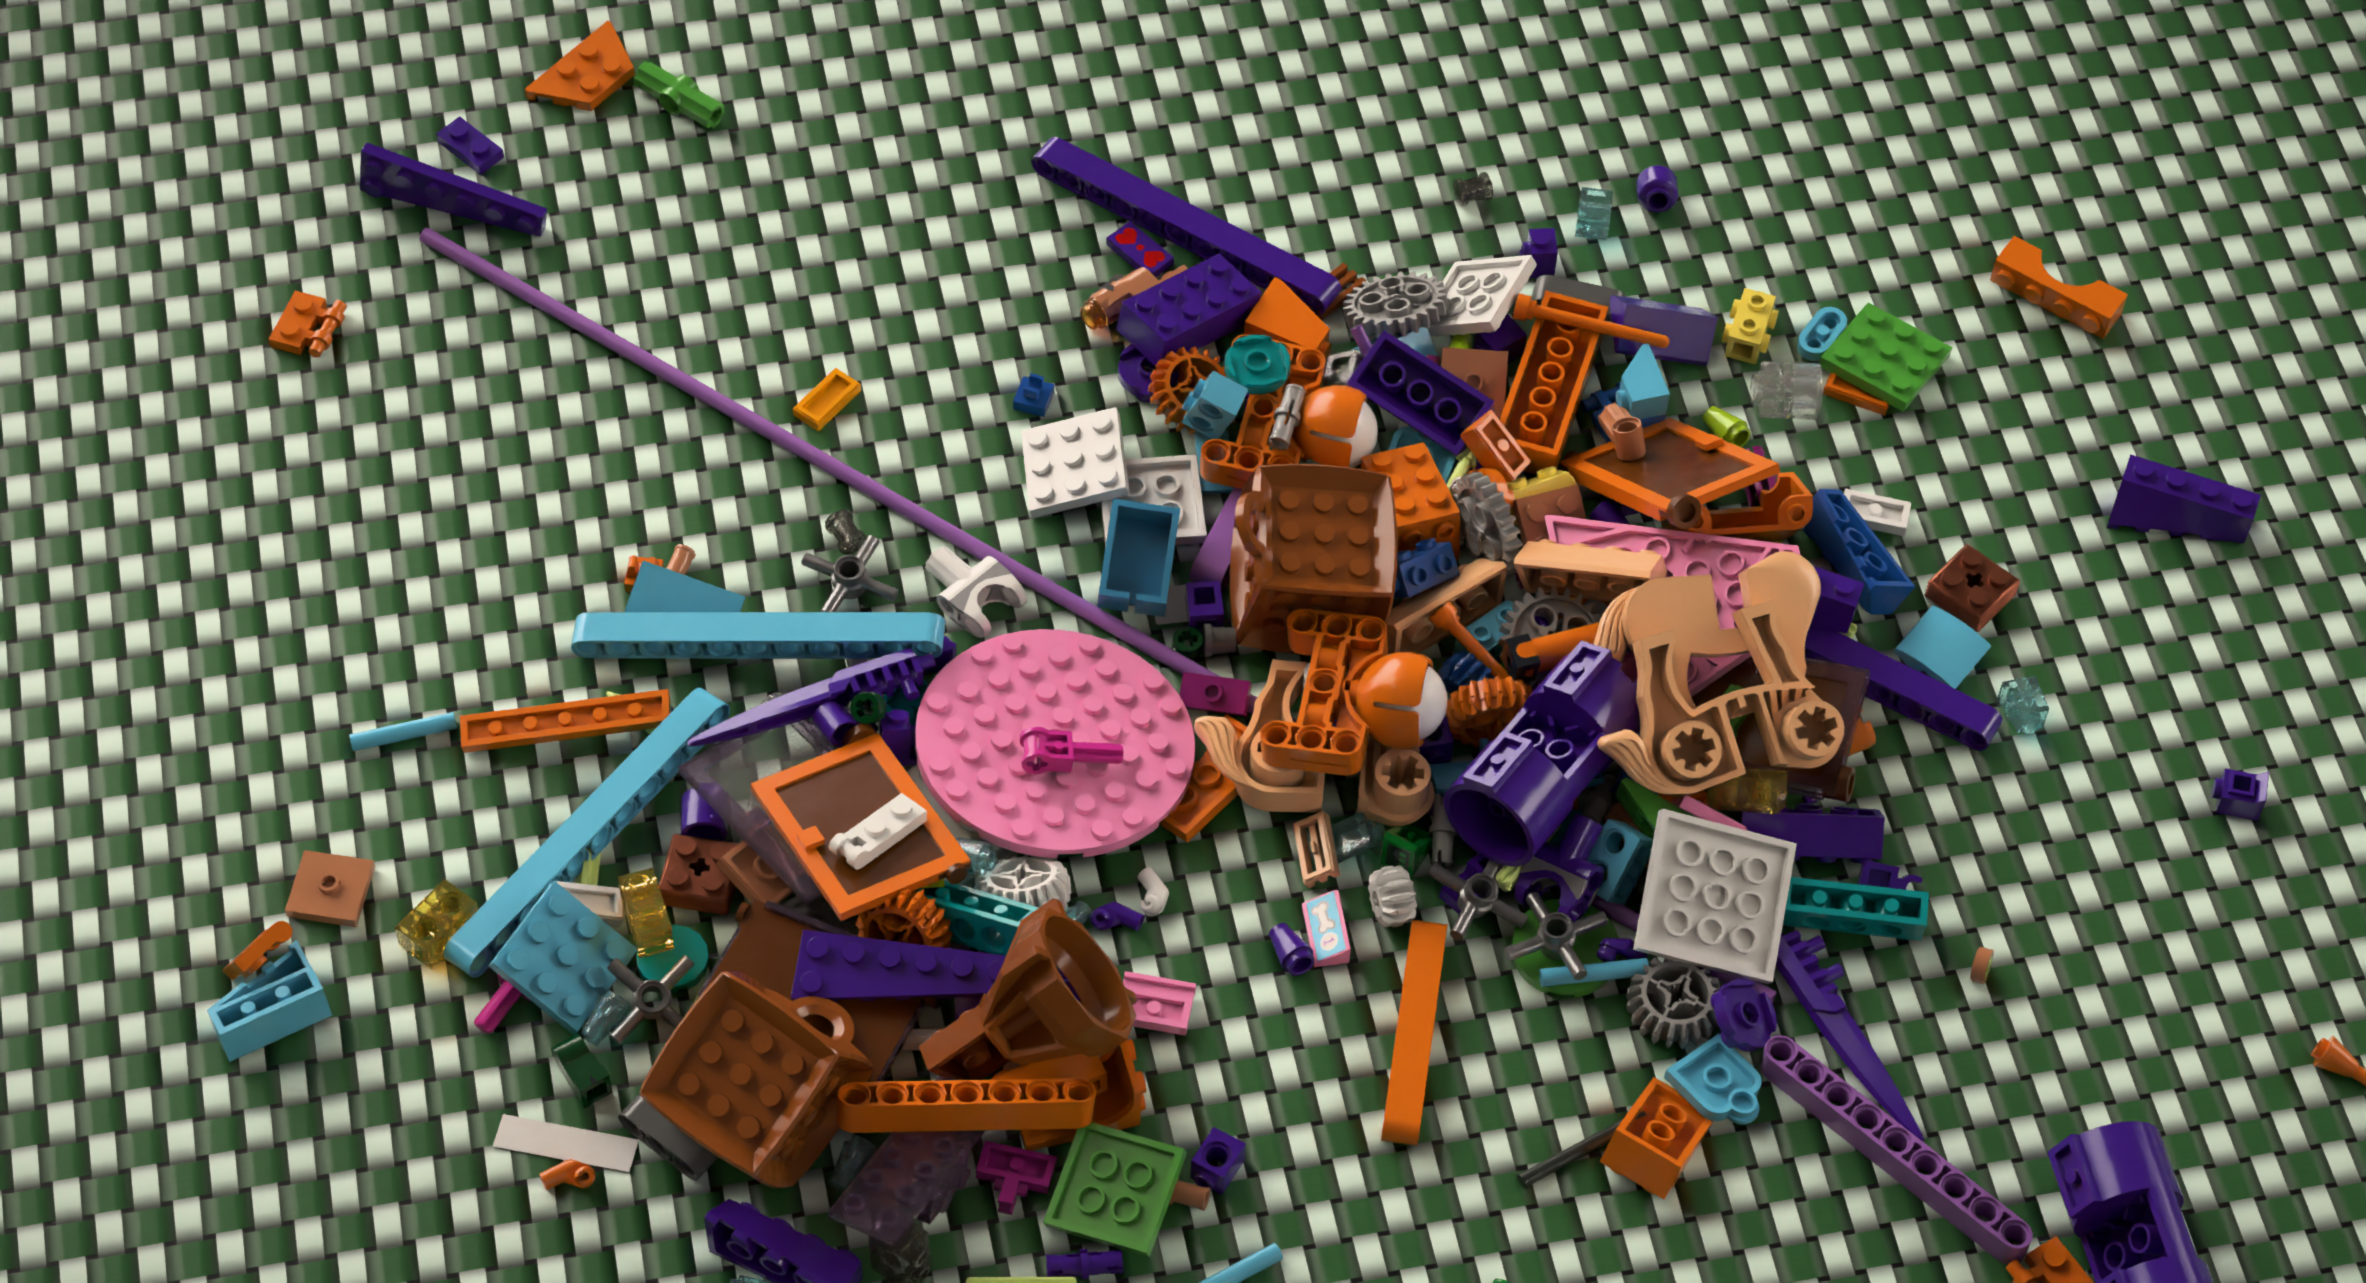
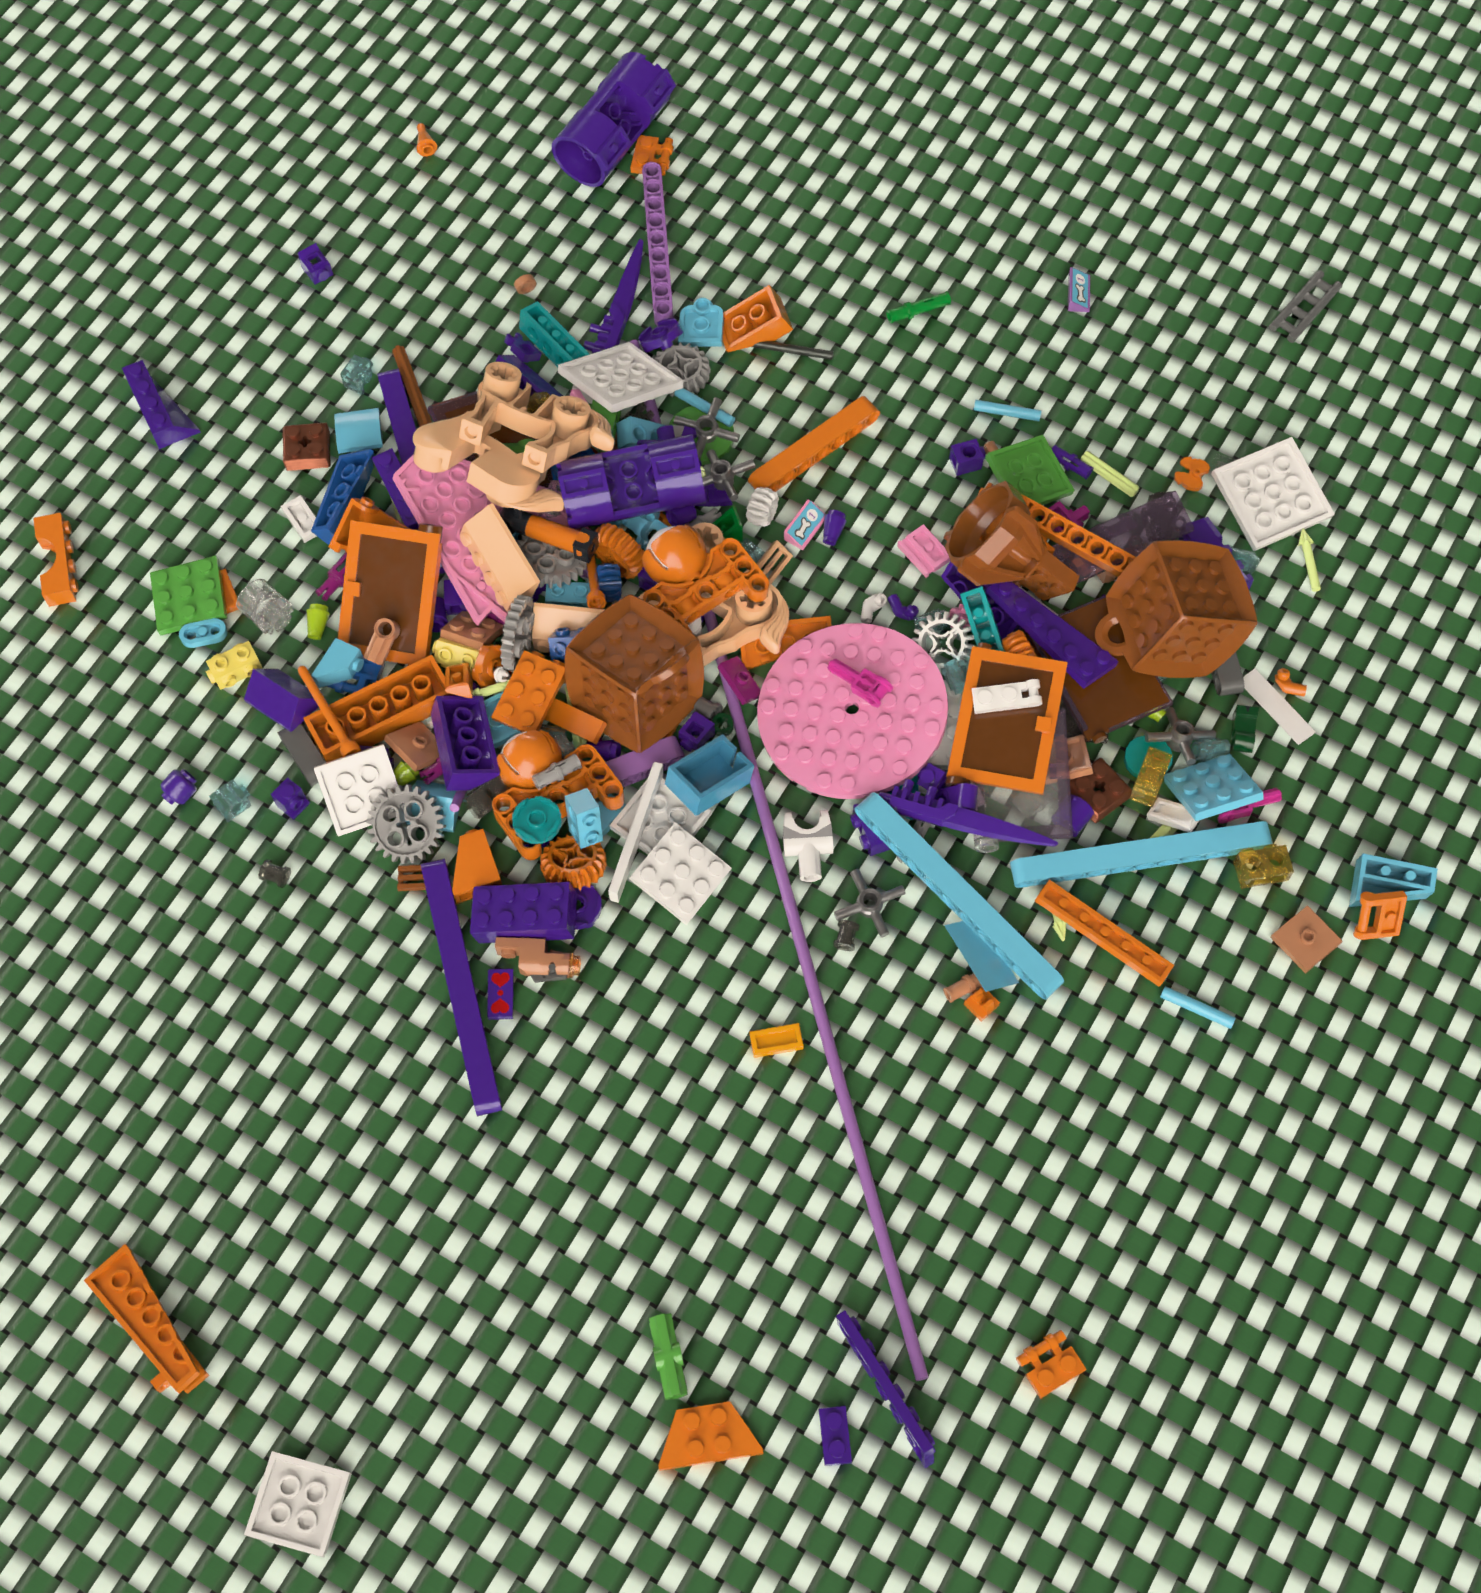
camera: 135 degrees left, 10 degrees up
dark green bush [850,692,887,724] -> none
blue tile [1013,373,1055,417] -> none
dark purple arm [1597,938,1648,962] -> none
none -> dark orange axle [392,345,432,427]
none -> white tile [608,762,663,903]

